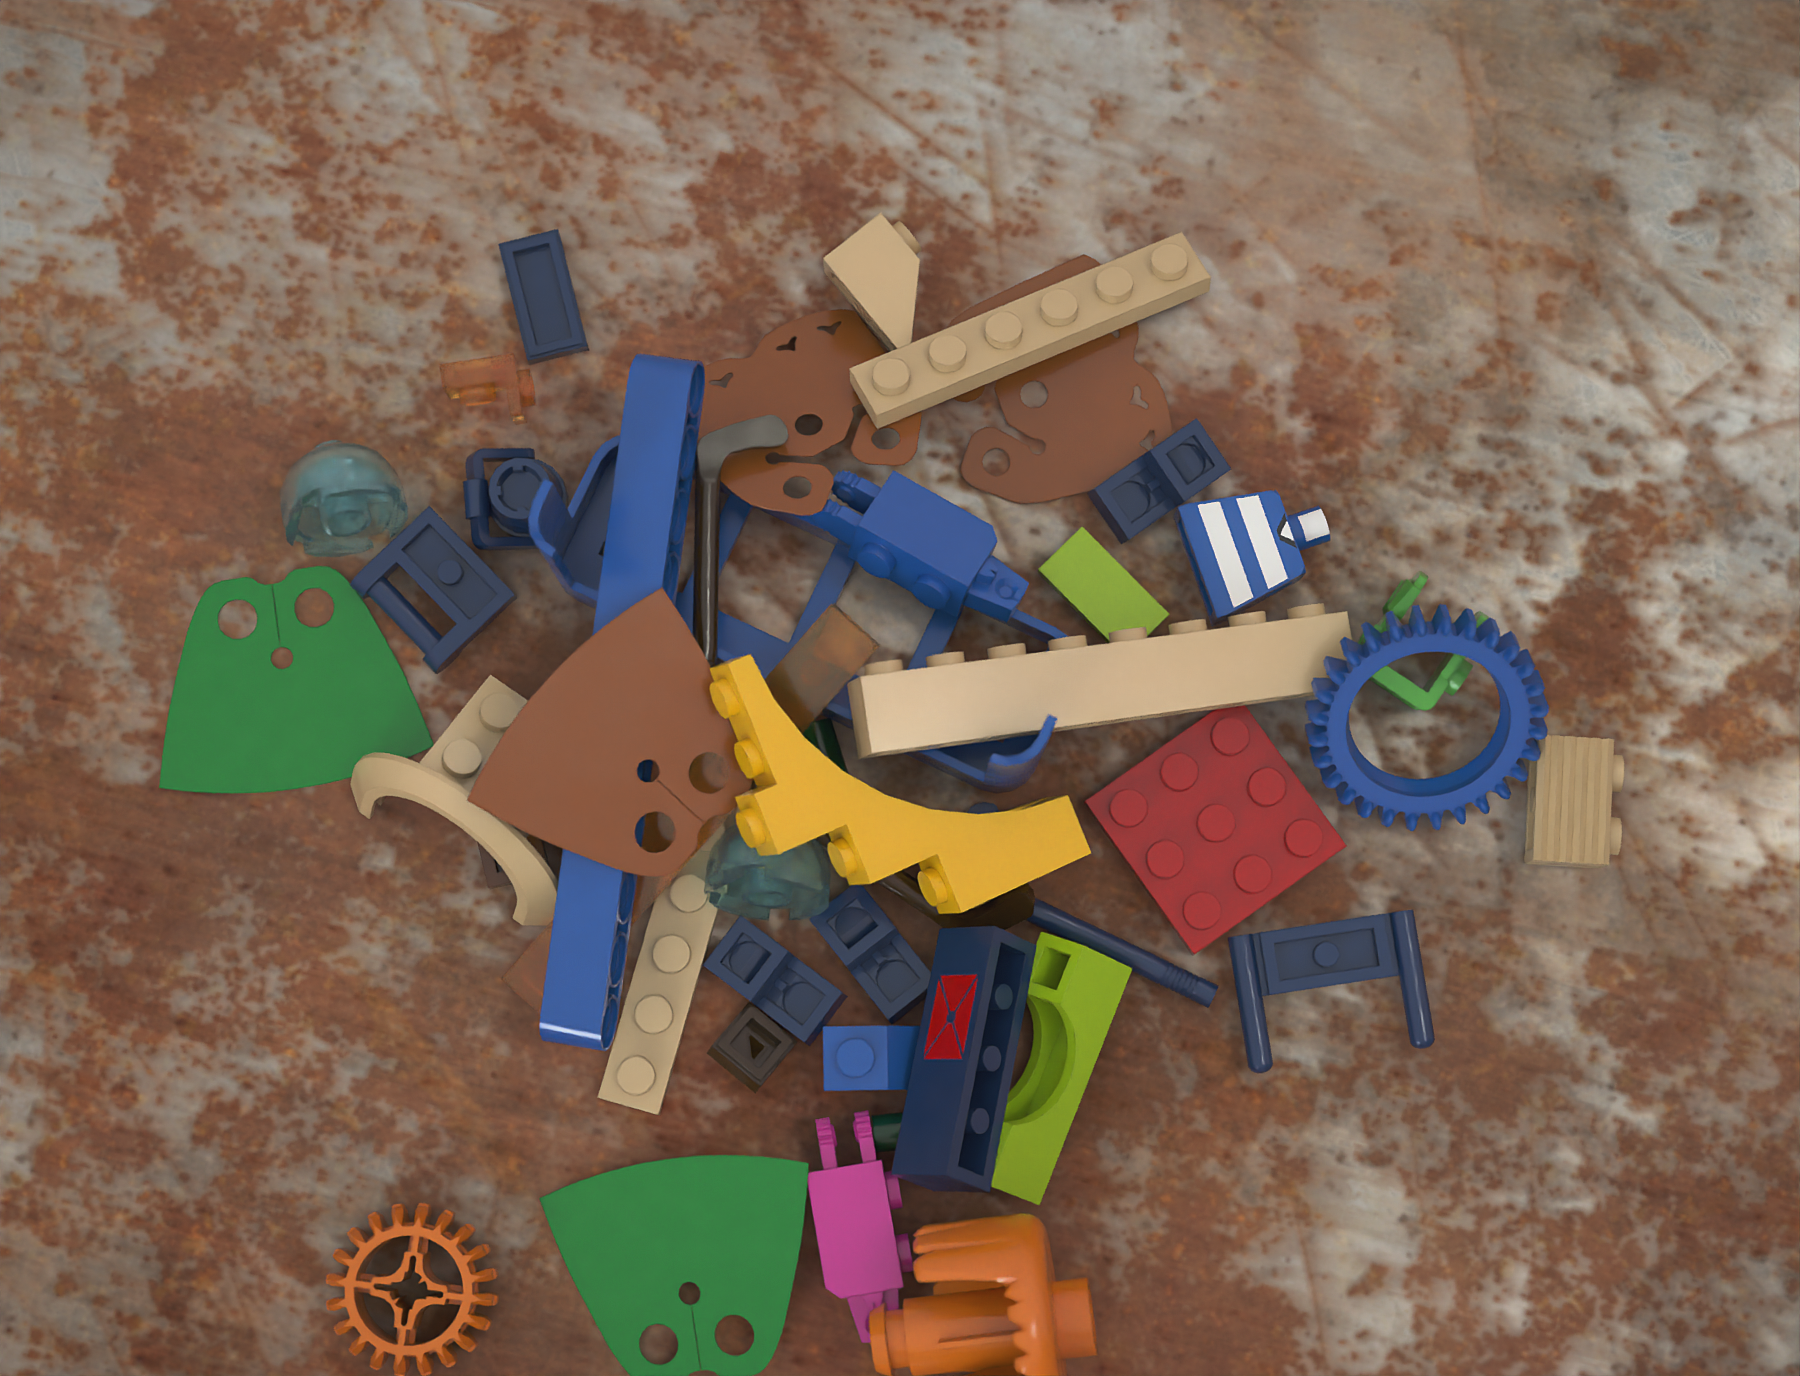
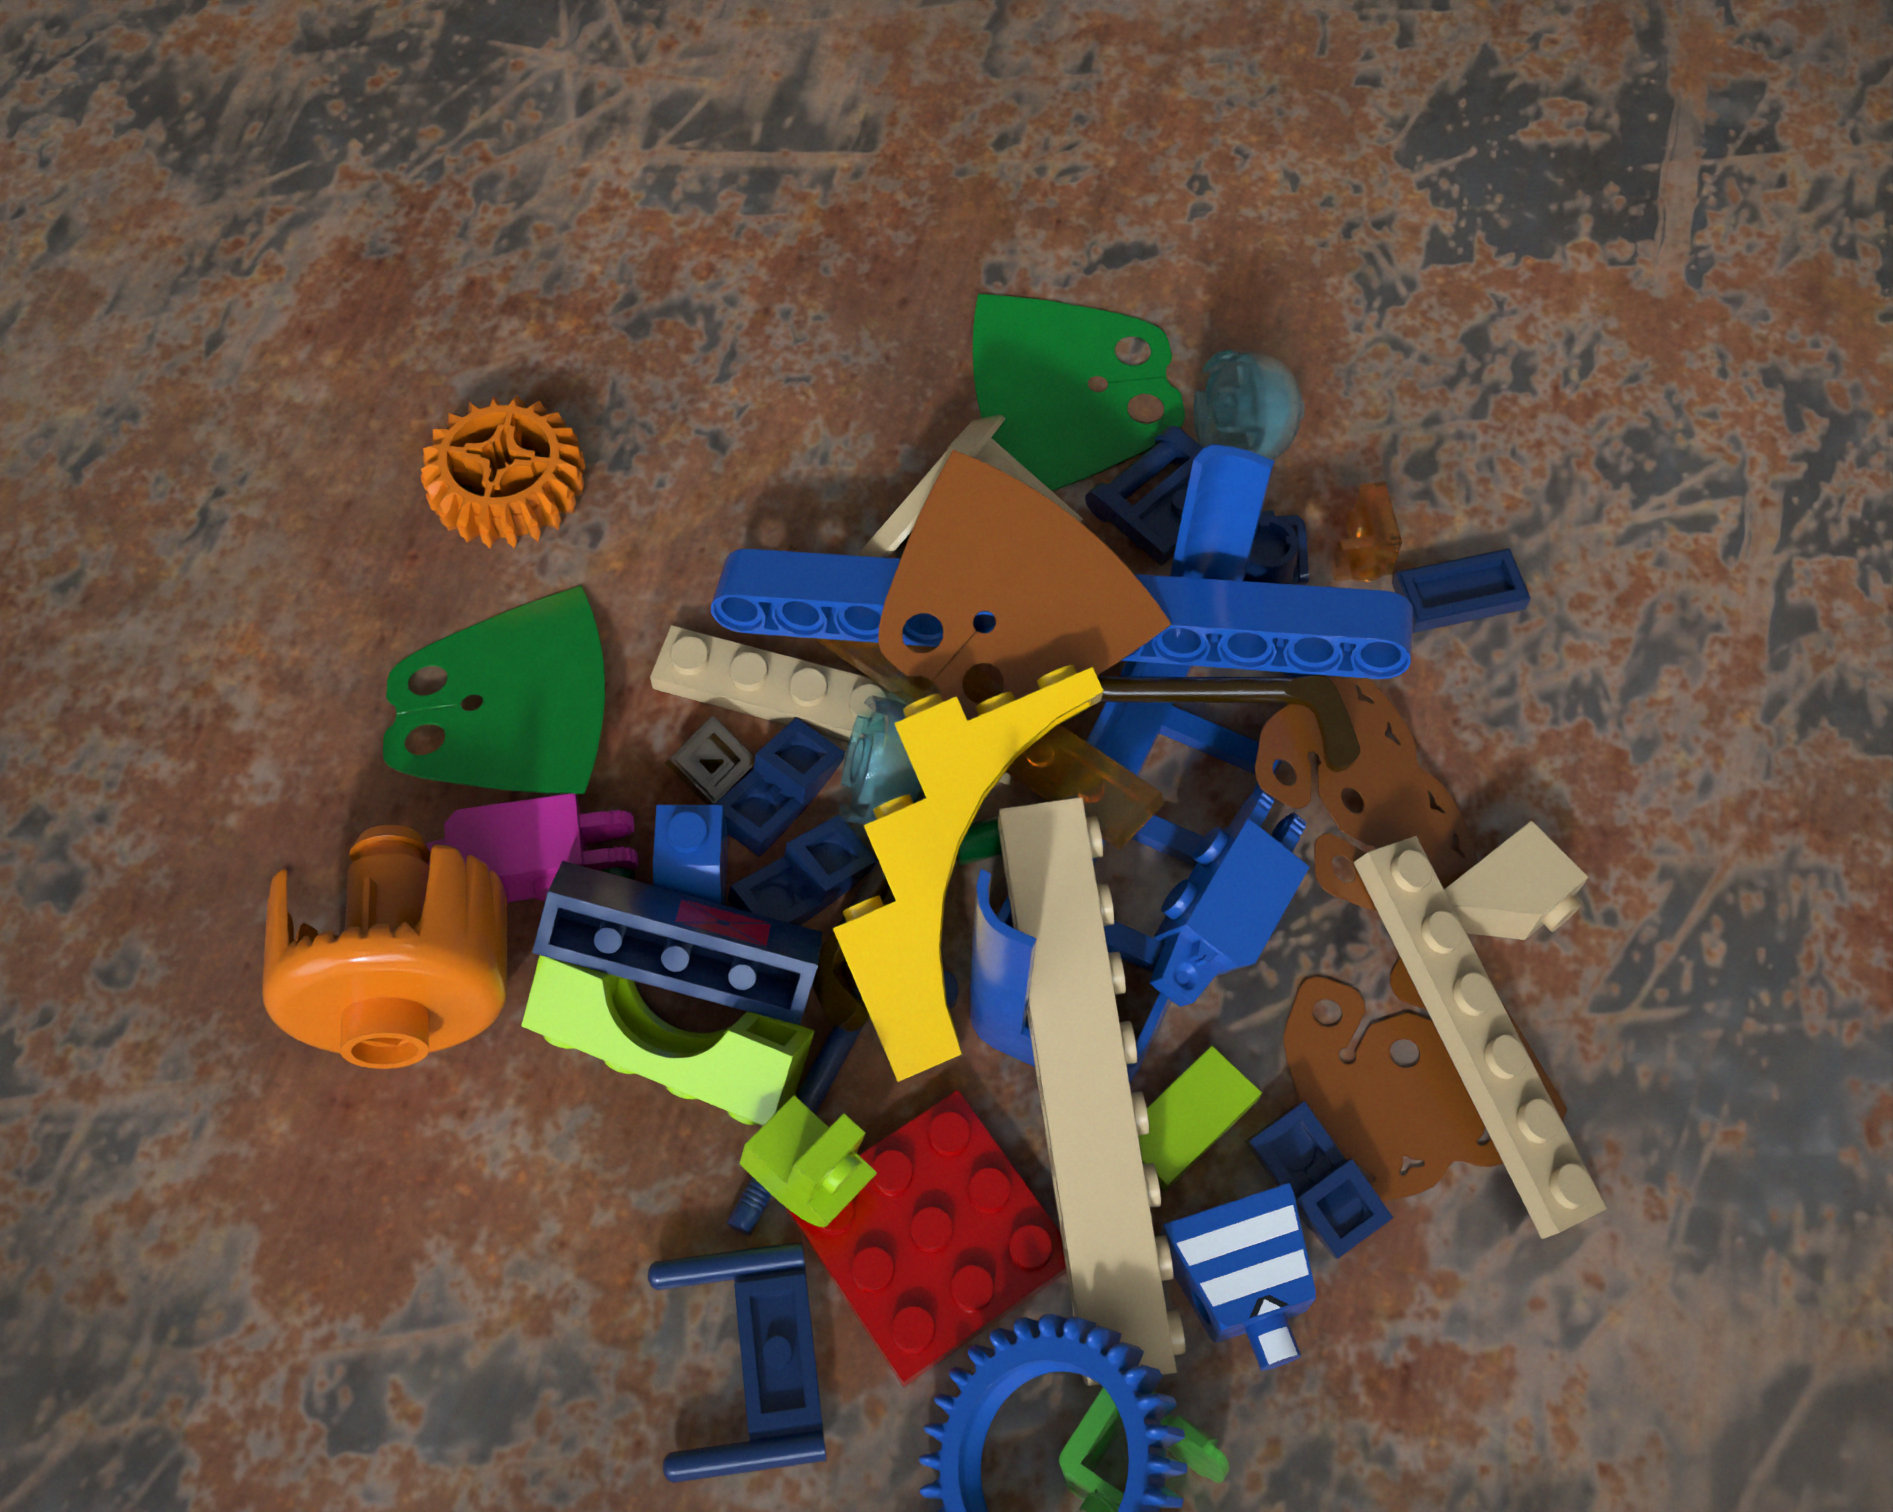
camera: 90 degrees right, 20 degrees down
none -> lime brick [739,1095,877,1227]

